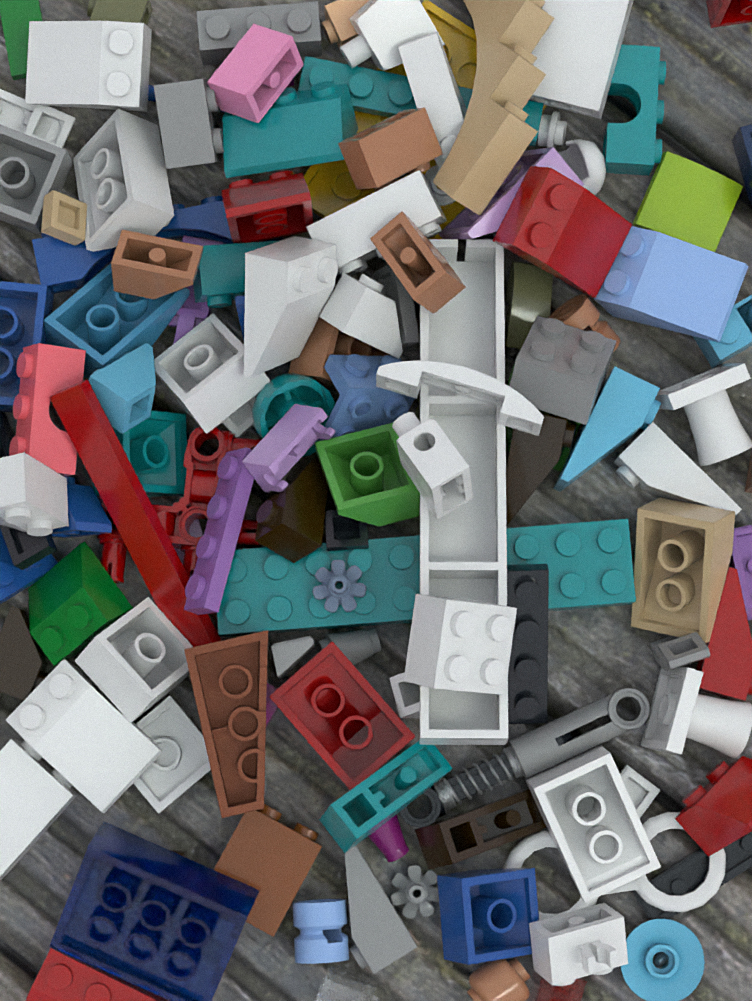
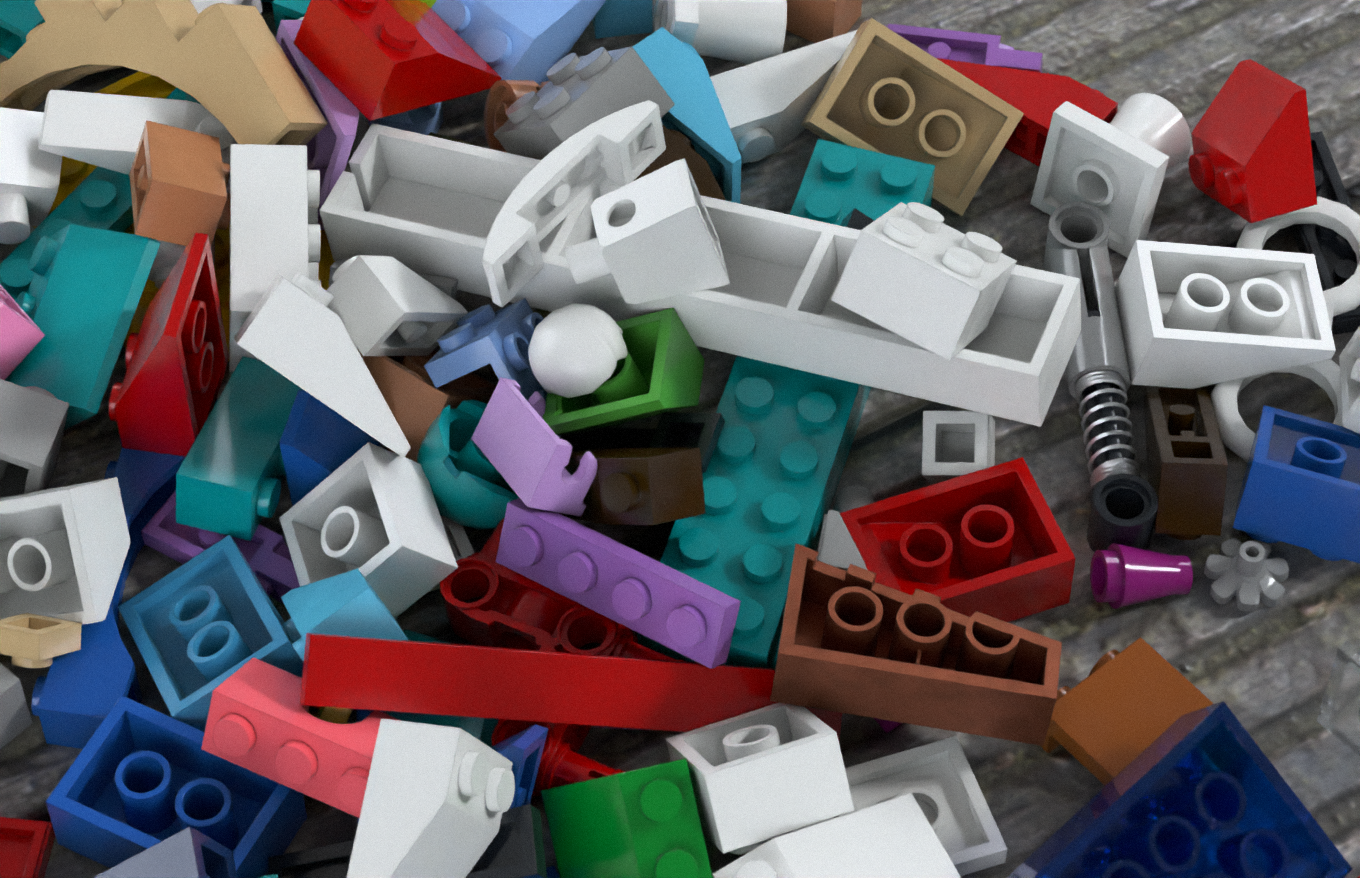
camera: 65 degrees left, 30 degrees down
nougat slope [111,230,203,299] -> none
light blue wheel [292,899,349,964] -> none
sand blue plant [312,560,366,613] -> none
teal slope [319,740,453,853] -> none
light grey slope [345,845,417,974] -> none
nougat slope [370,212,466,314] -> none
light grey slope [650,632,711,671] -> none
none -> white hair [528,303,628,398]

